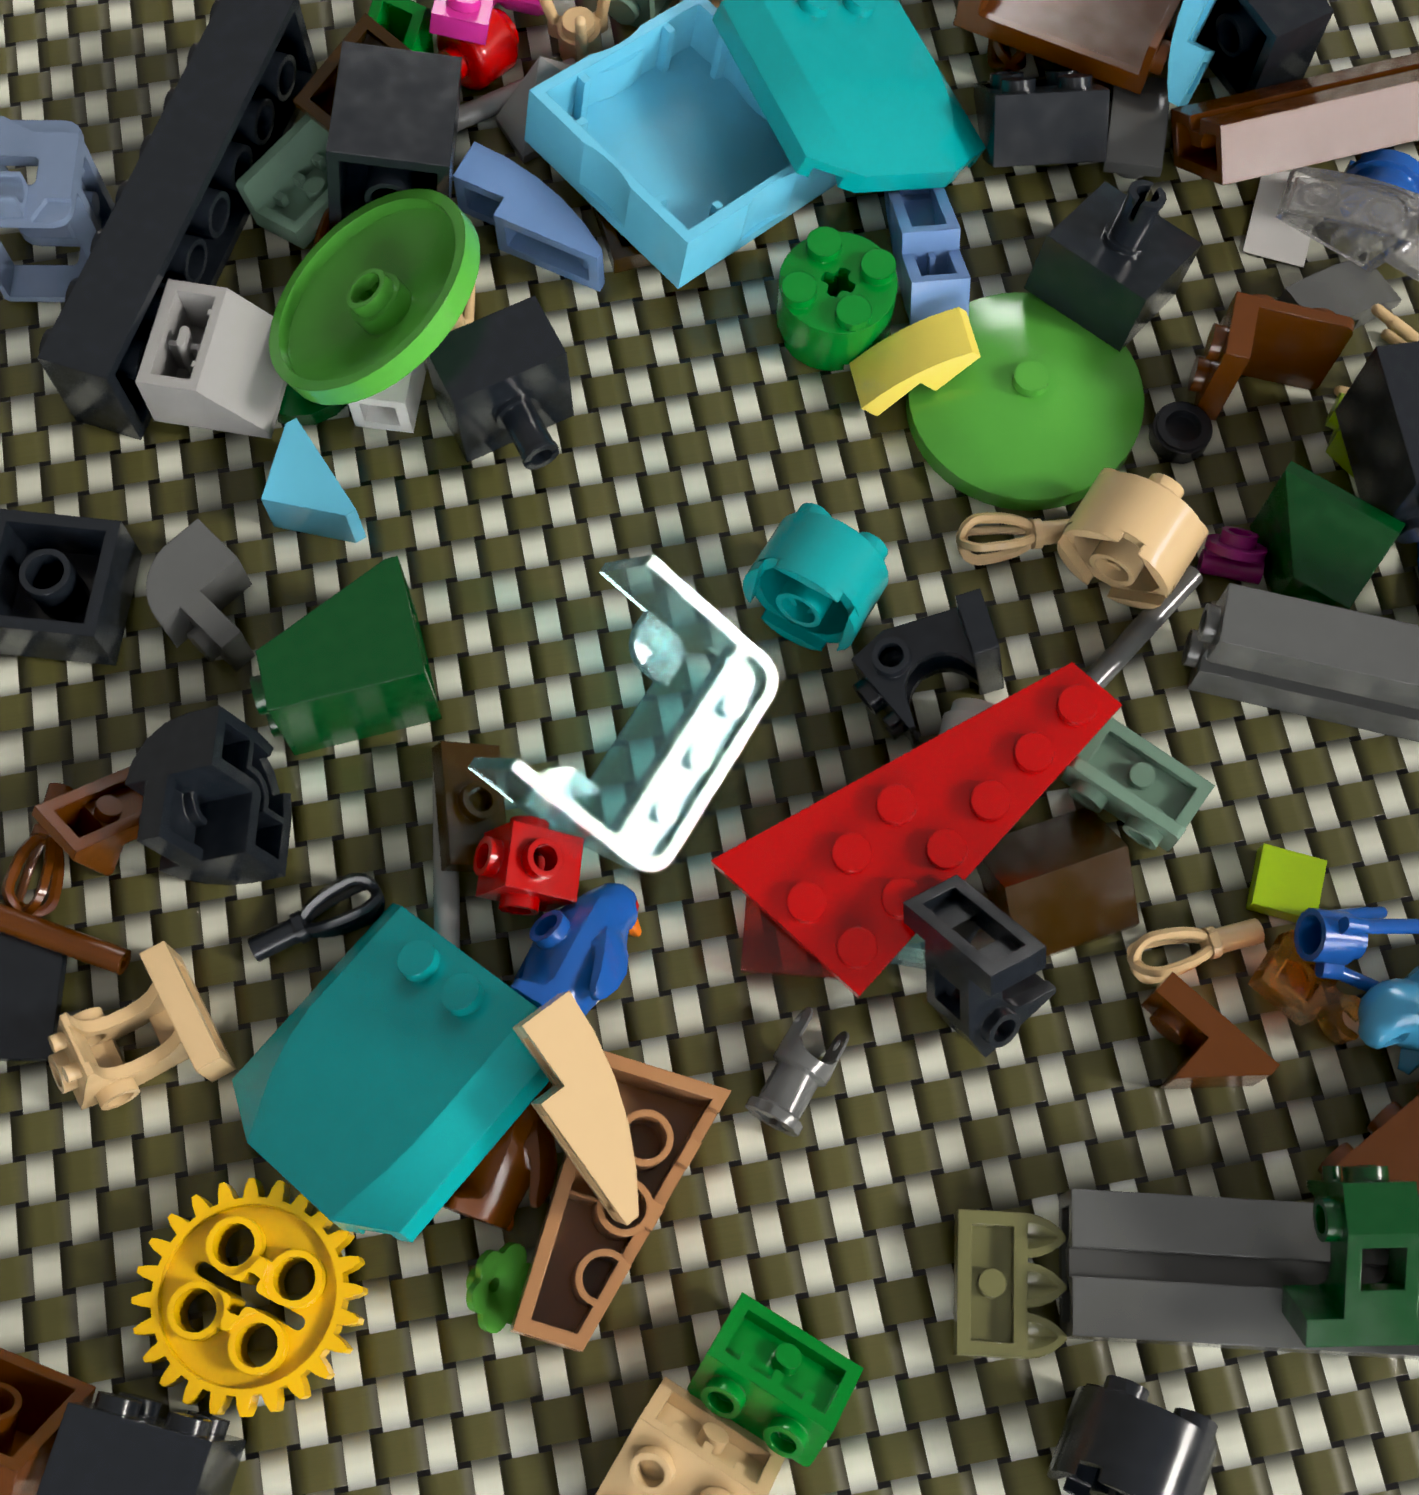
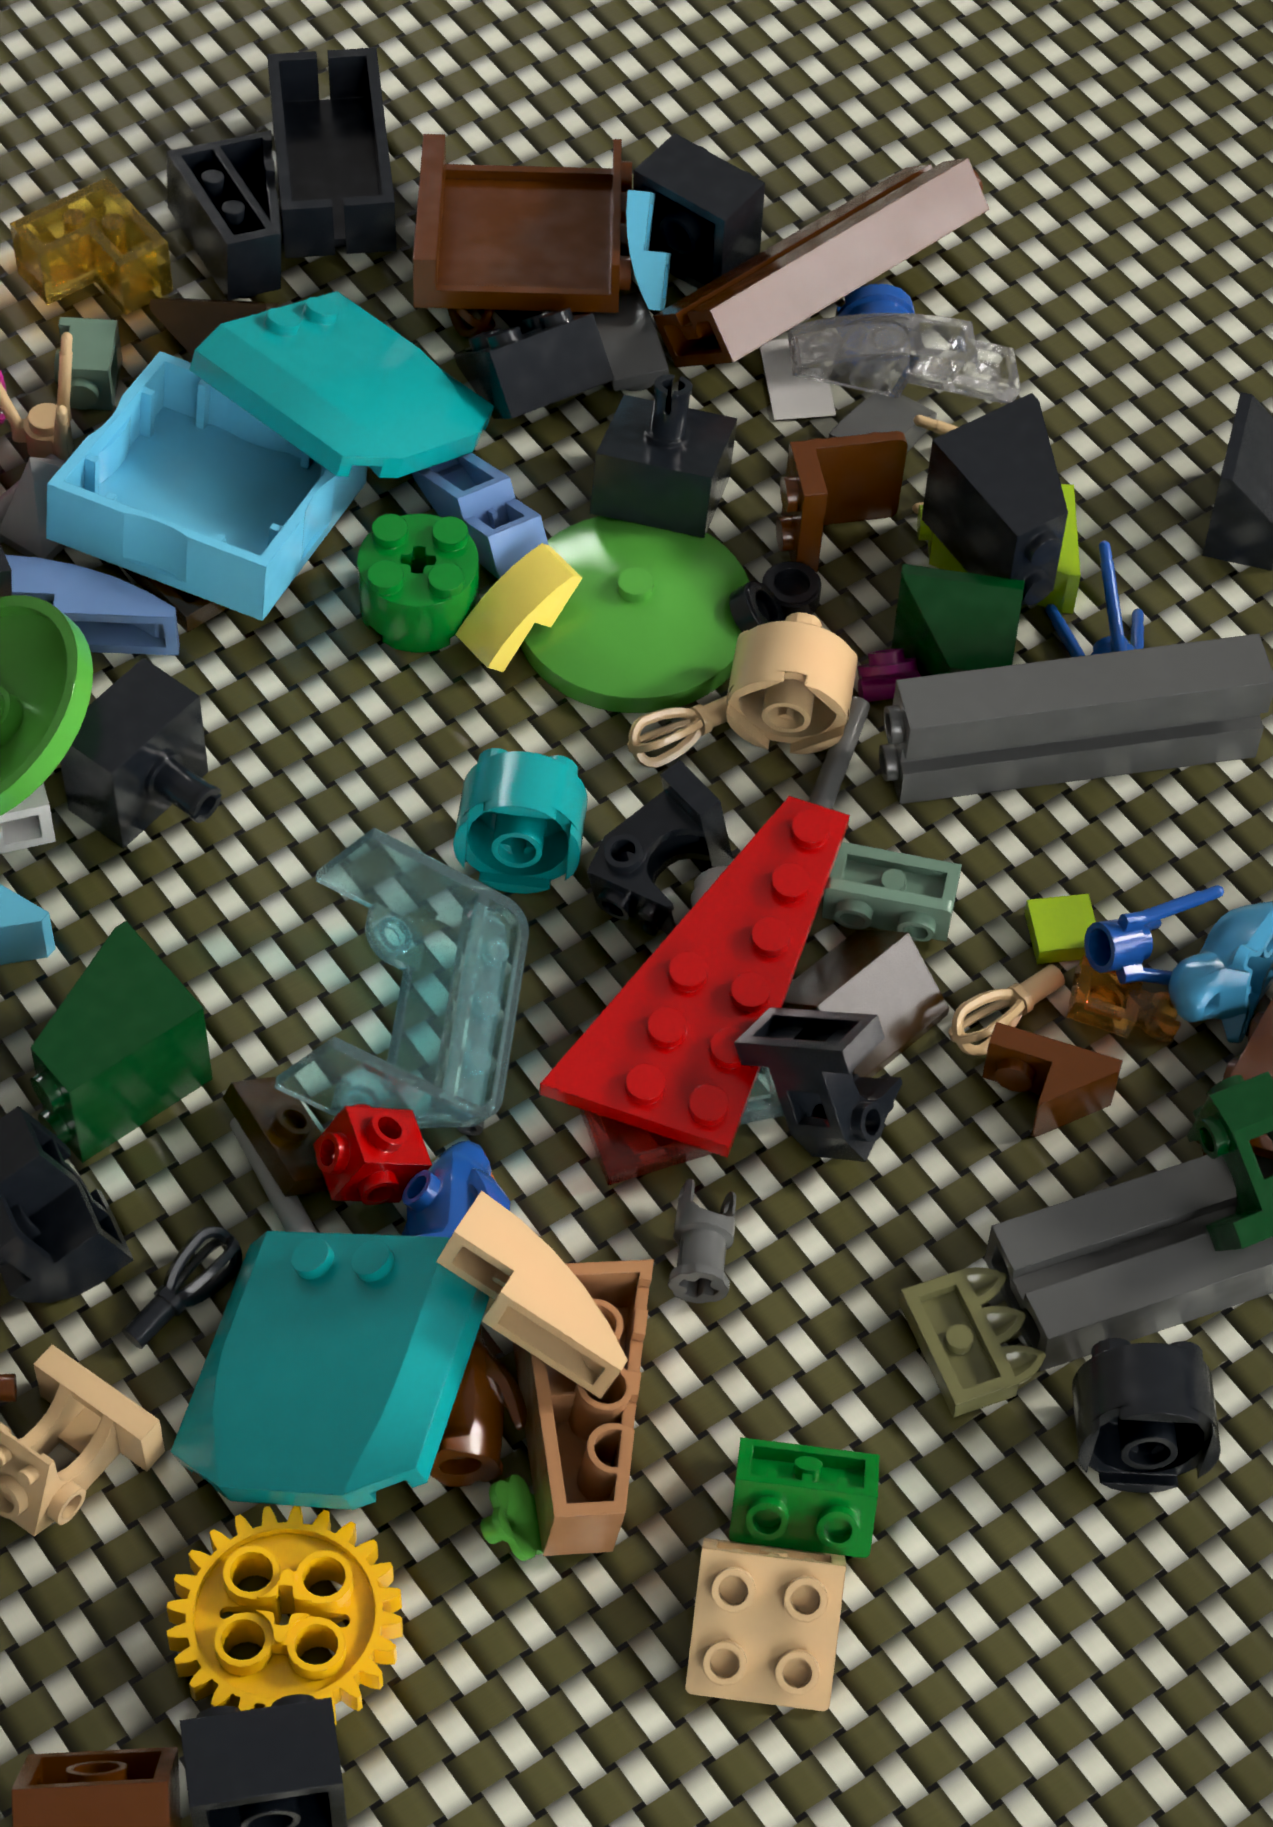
camera: 25 degrees left, 15 degrees down
none -> black tile [729,581,784,632]

